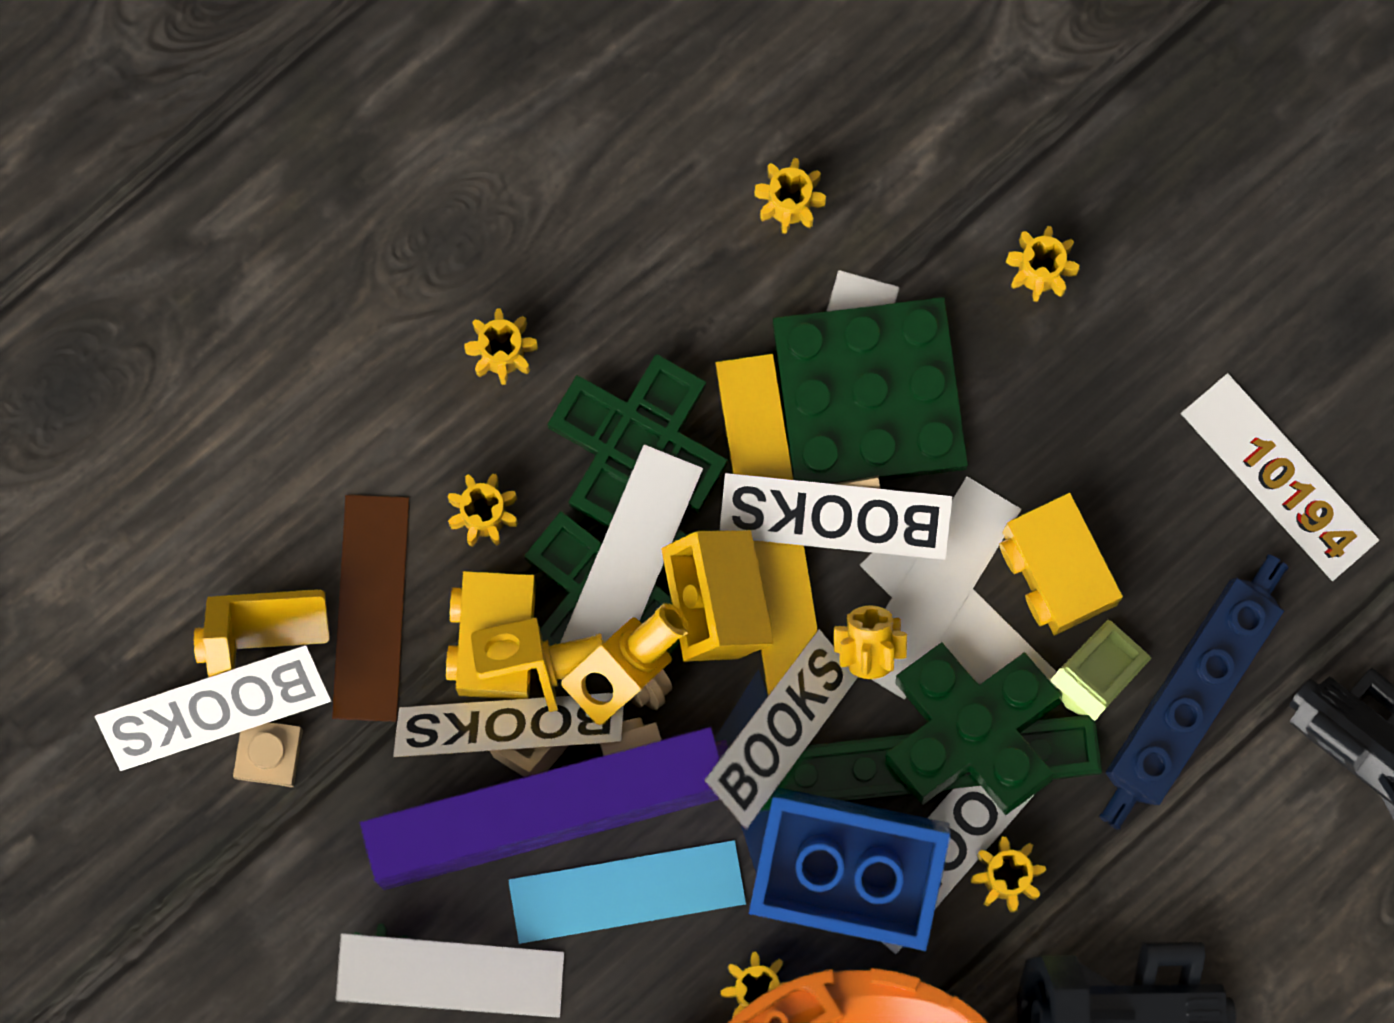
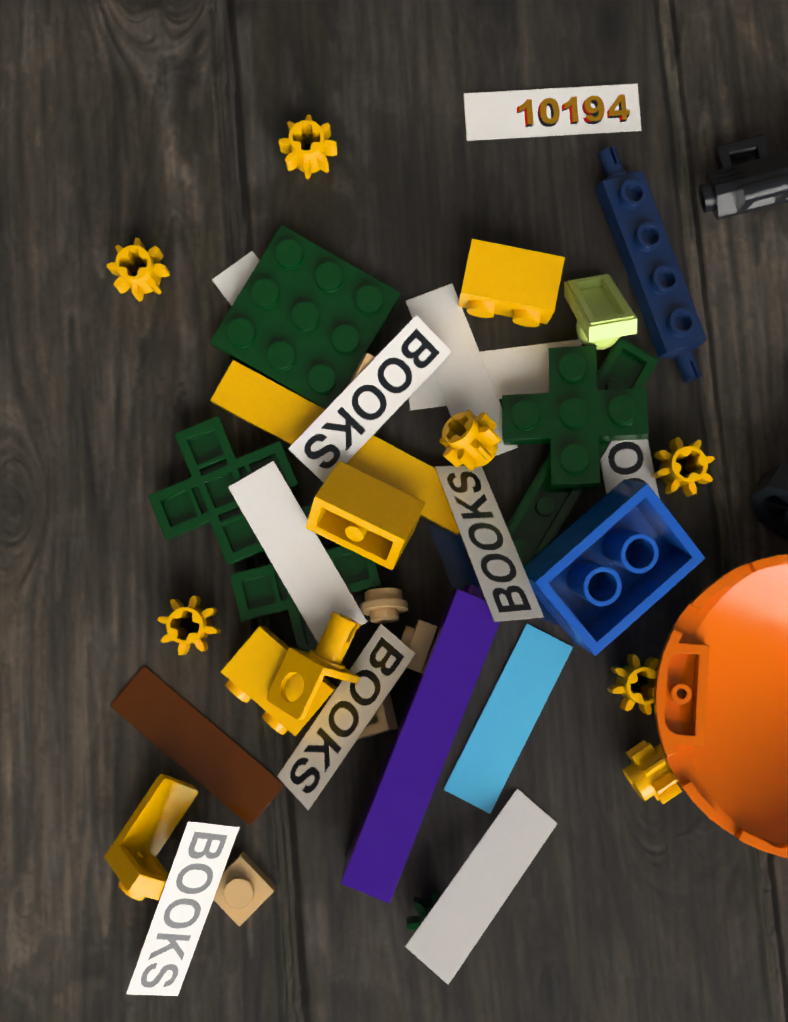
camera: 55 degrees left, 5 degrees up
yellow gear [464,308,538,385] -> none
yellow bracket [562,603,689,725] -> none

